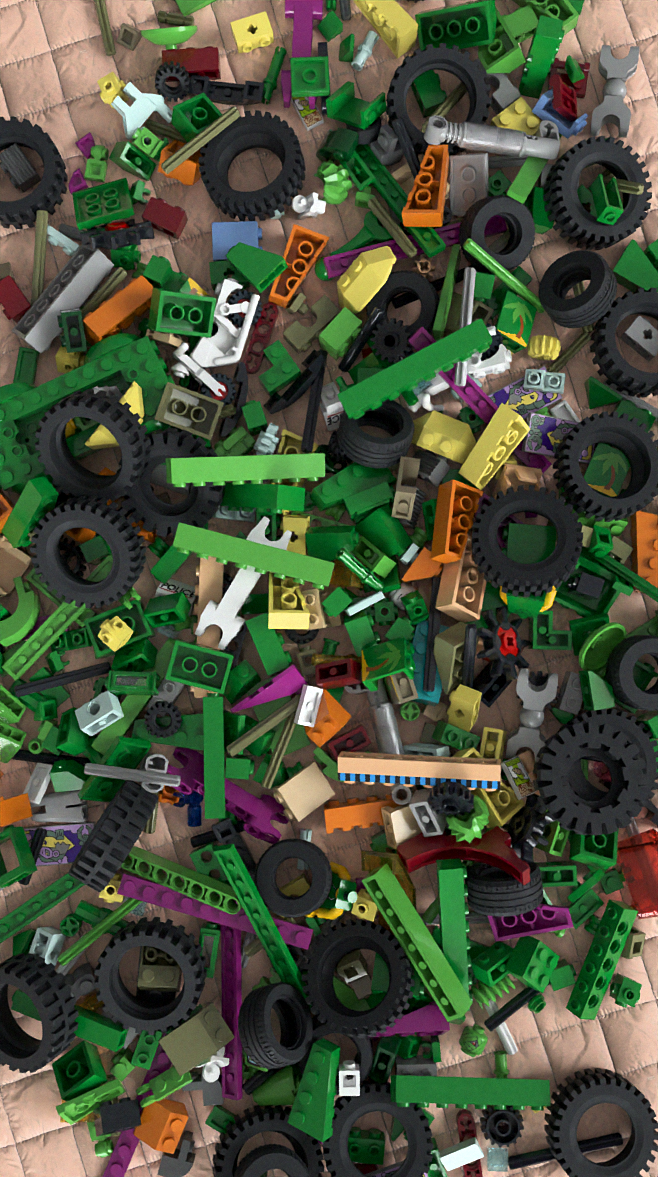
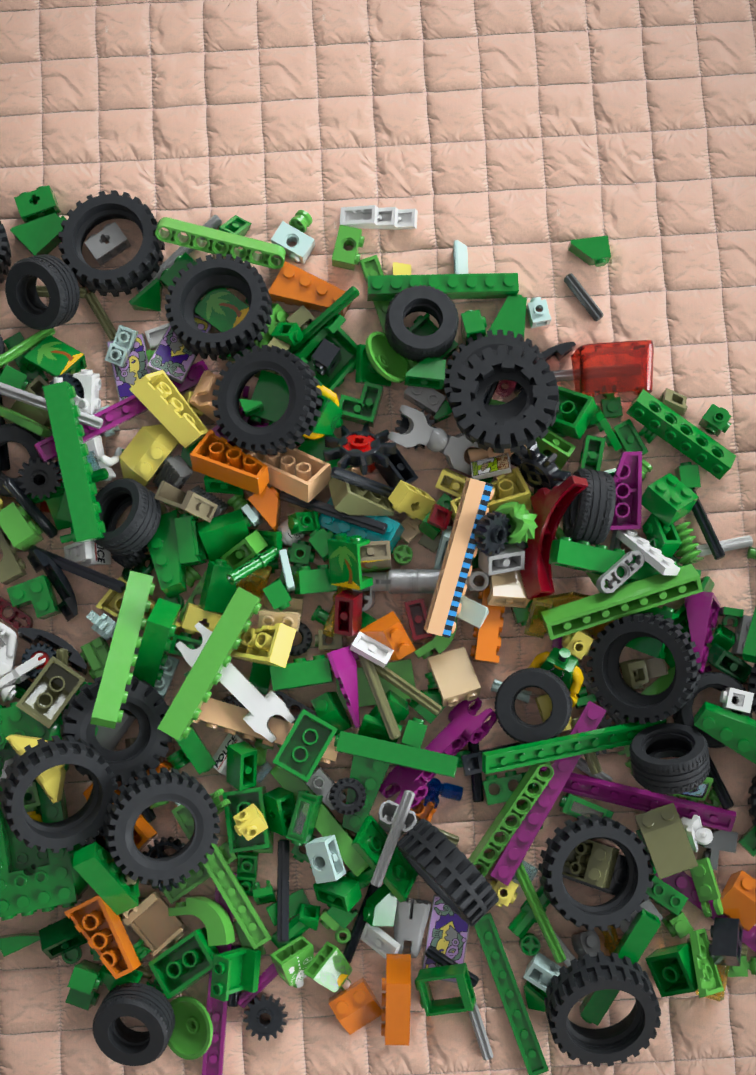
camera: 70 degrees left, 5 degrees down
green brick [79,535,113,565] -> none
green brick [241,400,268,436] -> none
bright green cone [252,1062,303,1106] -> none
green brick [456,406,484,434] -> none
bright green head [459,1024,488,1057] -> none
light yellow gear [527,335,561,361] -> none
green plate [527,994,546,1014] -> none
none -> green slope [239,399,264,417]
none -> dark red plate [426,504,453,531]
none -> light aqua slope [456,596,489,629]
none -> light grey beam [596,551,644,594]
none -> white plate [616,529,680,576]

